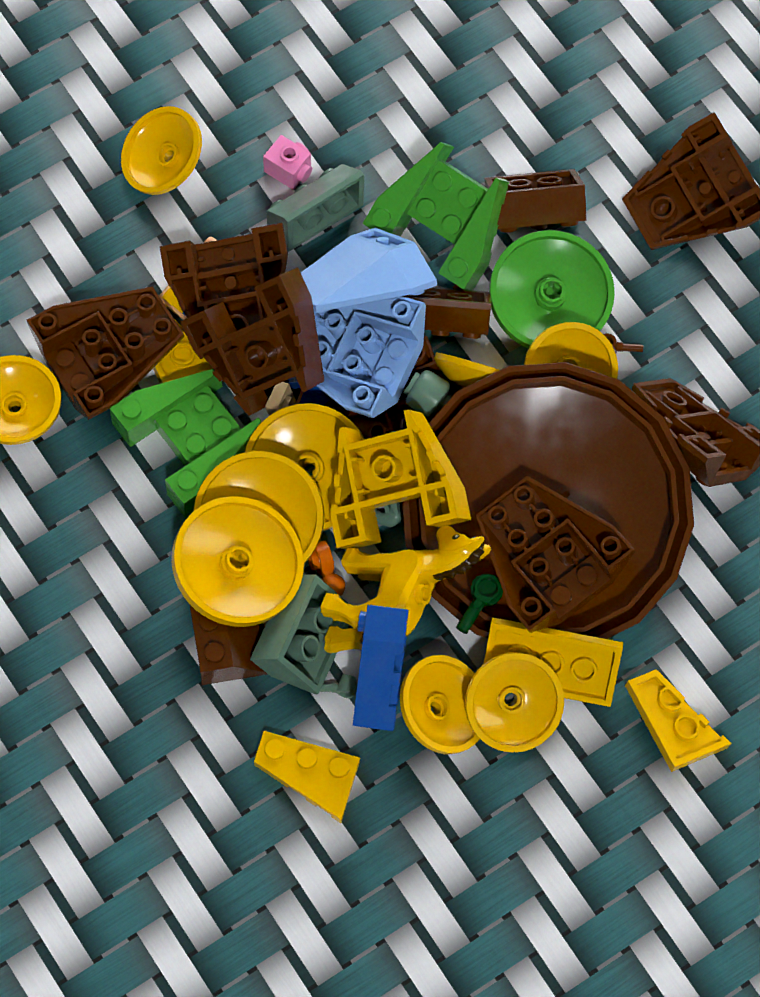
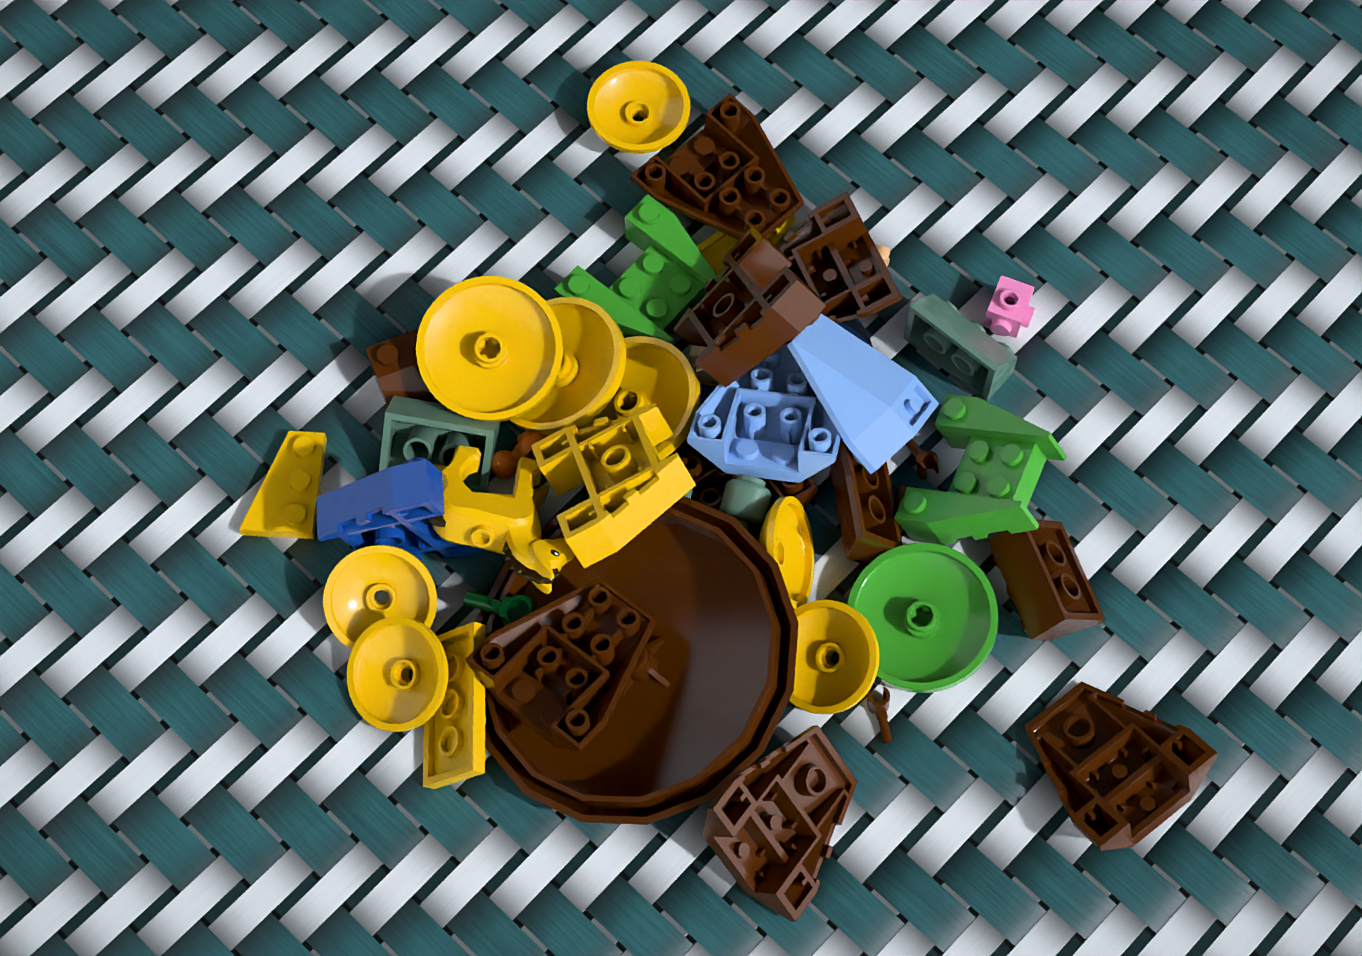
camera: 80 degrees right, 0 degrees up
yellow dish [121,106,202,195] -> none
yellow wing [625,669,732,772] -> none

